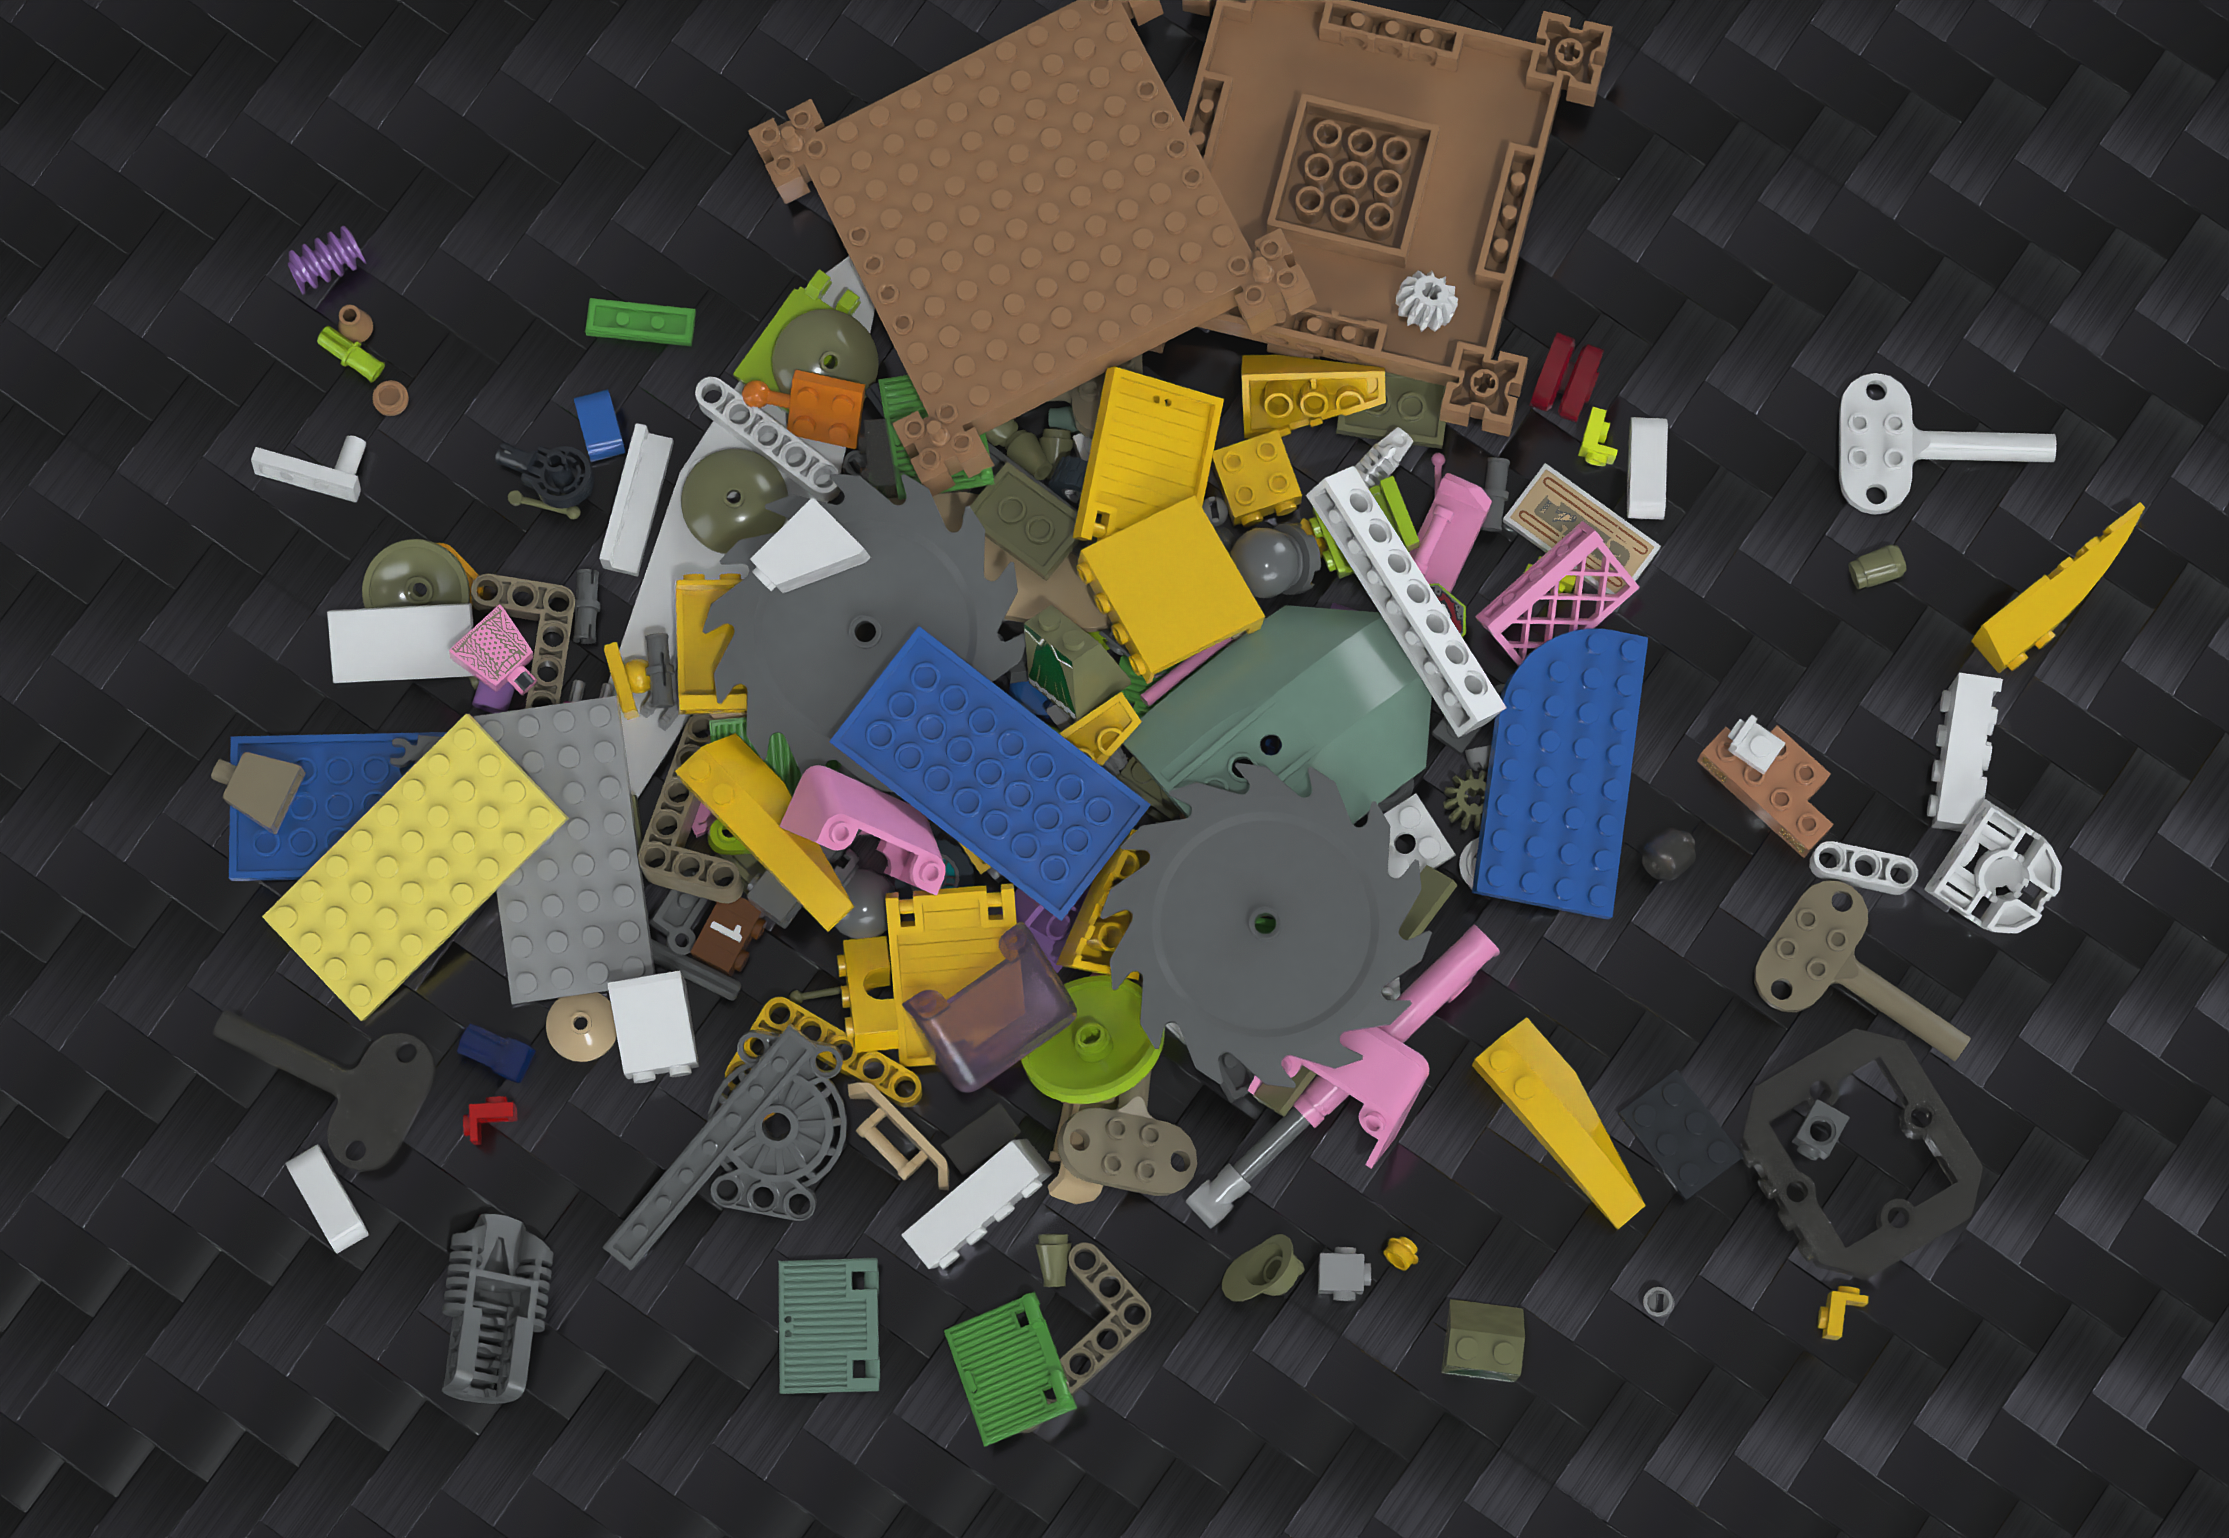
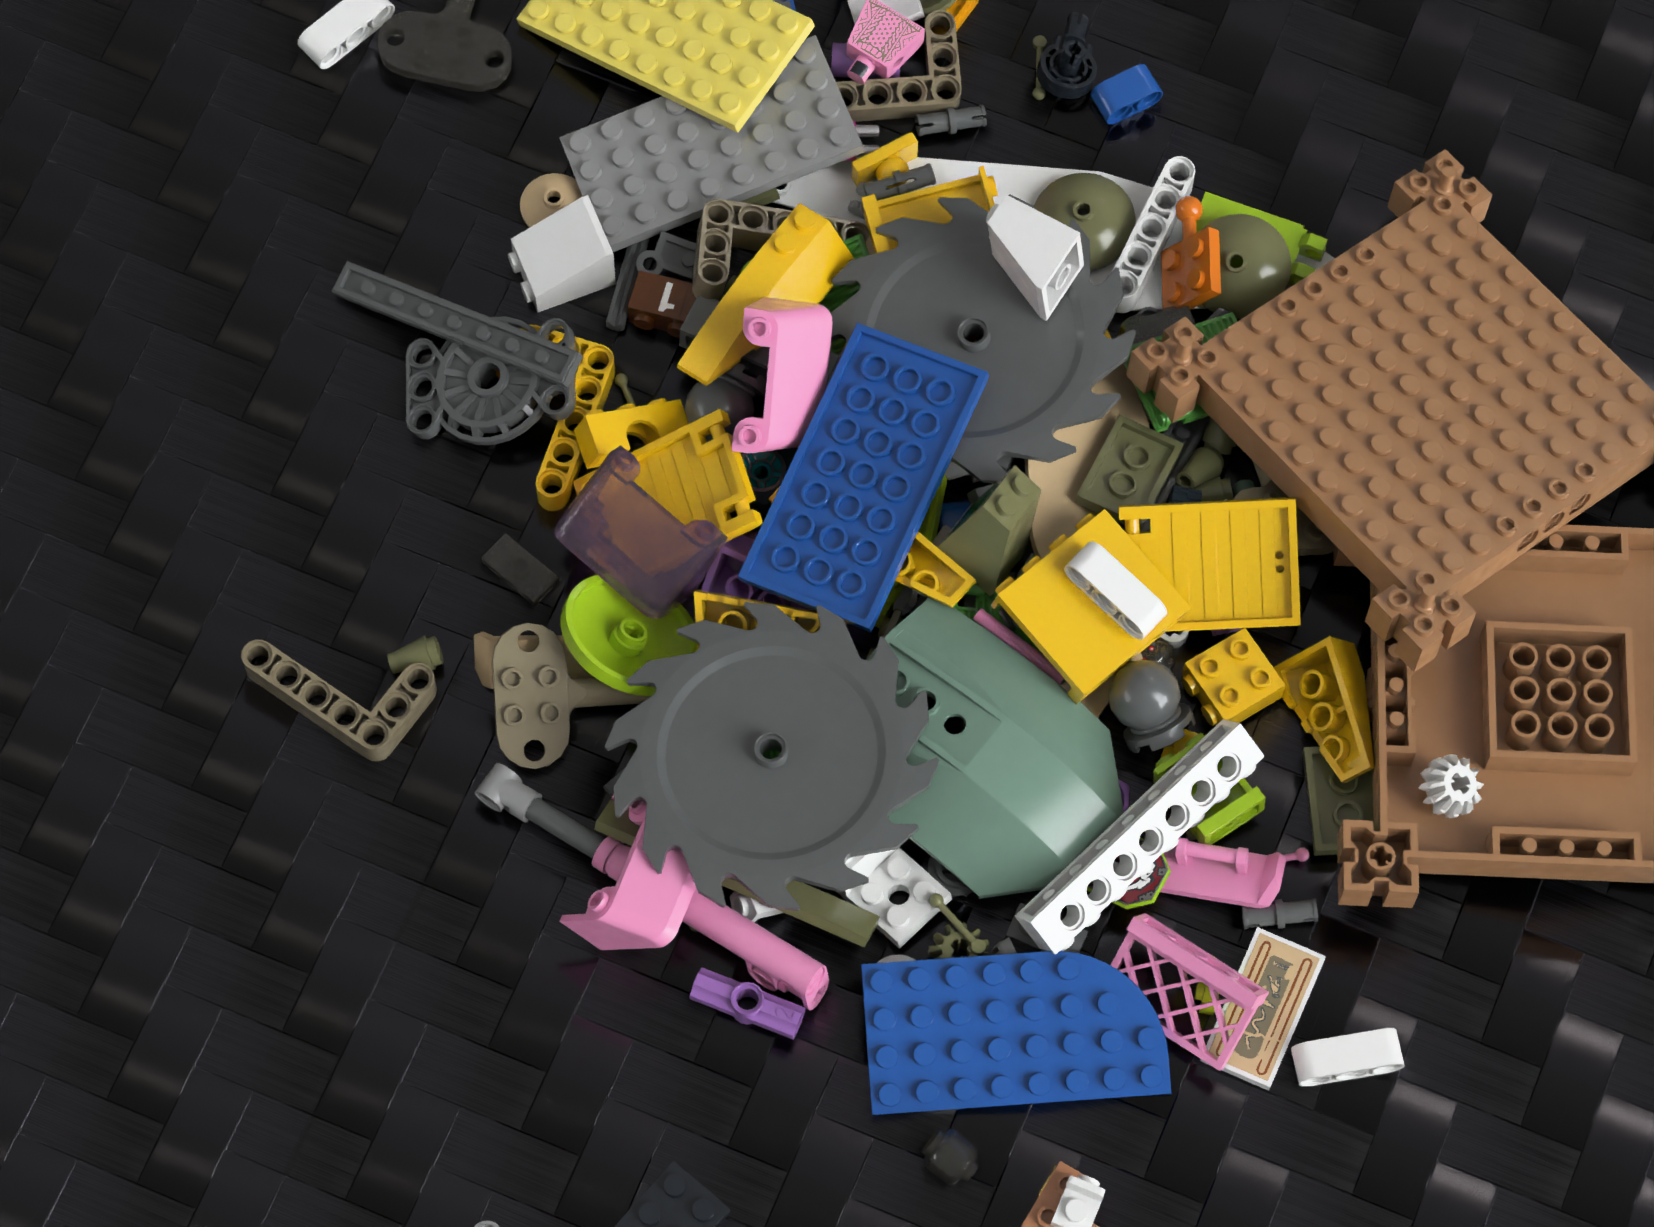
camera: 75 degrees right, 10 degrees down
dark grey connector [441,1214,554,1404] -> none
clear blue piece [457,1023,536,1084] -> none
red bracket [463,1096,517,1145] -> none
bright green tile [585,298,696,346] -> none
white fence [599,423,674,577] -> none
sand green window [779,1258,880,1394] -> none
tan piece [848,1083,949,1190] -> none
white wedge [902,1139,1054,1269] -> none
bright green window [944,1292,1077,1446] -> none
light grey hinge [1202,497,1228,527] -> none
olive piece [1222,1234,1305,1301] -> none
light grey brick [1318,1247,1371,1301] -> none
white hinge [1355,427,1414,489] -> none
yellow plate [1384,1237,1418,1270] -> none
olive slope [1441,1299,1525,1382] -> none
yellow wedge [1472,1018,1646,1230] -> none
dark red wheel [1529,332,1604,423] -> none
neon yellow bracket [1578,407,1618,466] -> none
none -> medium lavender piece [690,967,806,1040]
none -> olive hinge [929,893,986,955]
none -> white beam [1064,541,1167,640]

